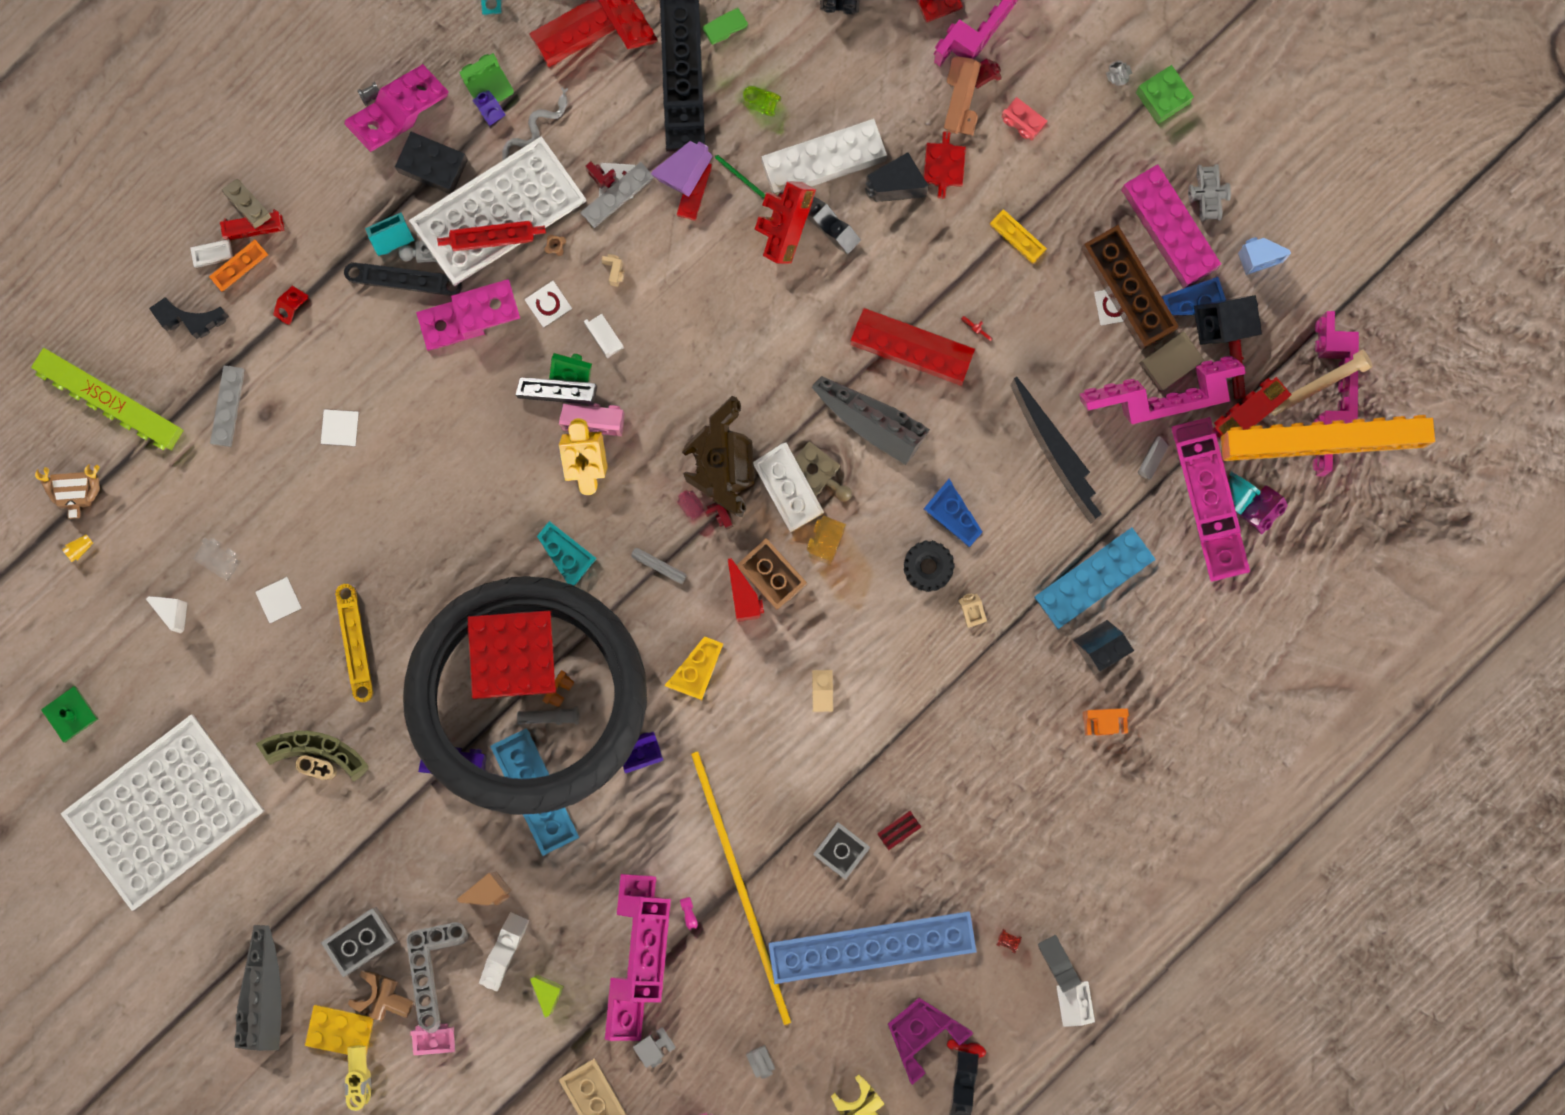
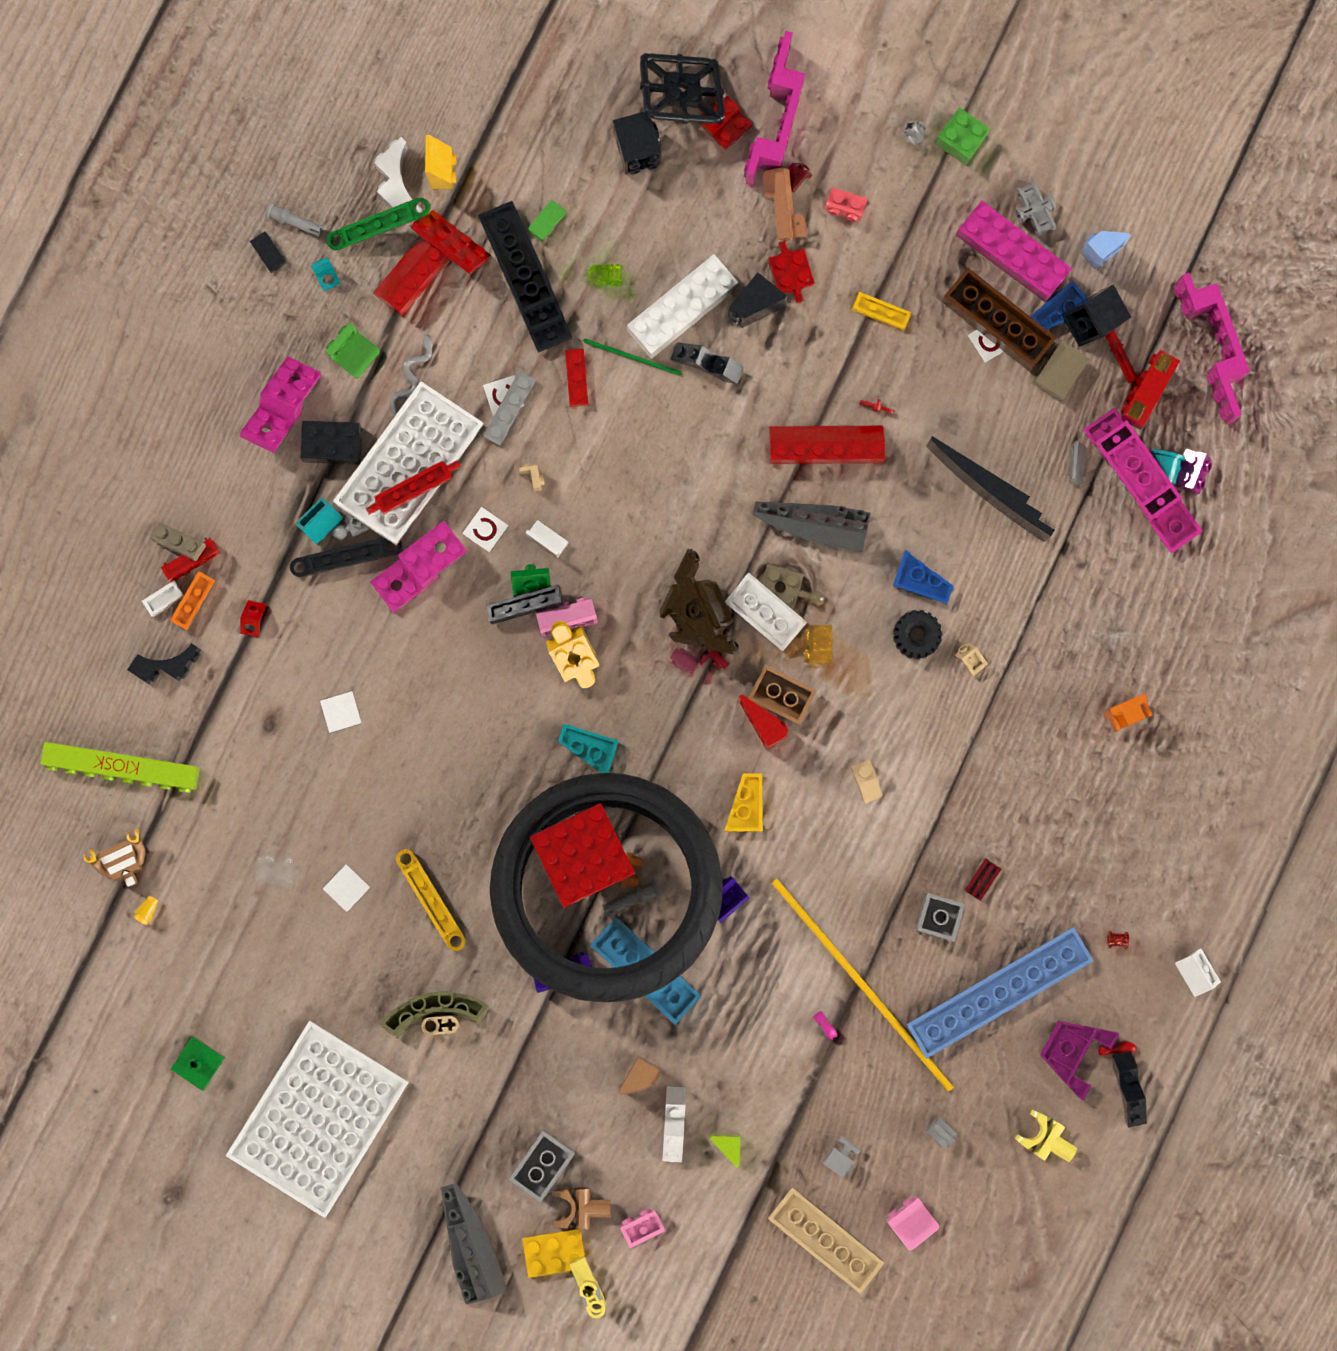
camera: 25 degrees left, 0 degrees up
white slope [146,596,187,633] -> none
light grey plate [210,366,245,447] -> none
dark grey bush [357,82,379,106] -> none
light grey beam [407,922,469,1033] -> none
dark purple bracket [472,90,505,126] -> none
medium nougat plate [544,235,566,256] -> none
dark red bracket [585,161,616,189] -> none
dark pink bracket [605,874,671,1041] -> none
light grey axle [631,548,687,584] -> none
medium lavender slope [651,141,713,197] -> none
red piece [754,181,816,264] -> none
dark azure plate [1034,527,1156,630] -> none
dark grey piece [1038,935,1081,993] -> none
black slope [1073,620,1134,675] -> none
dark pink bracket [1079,356,1246,424] -> none
light orange brick [1221,415,1435,461] -> none
tan piece [1271,350,1373,416] -> none

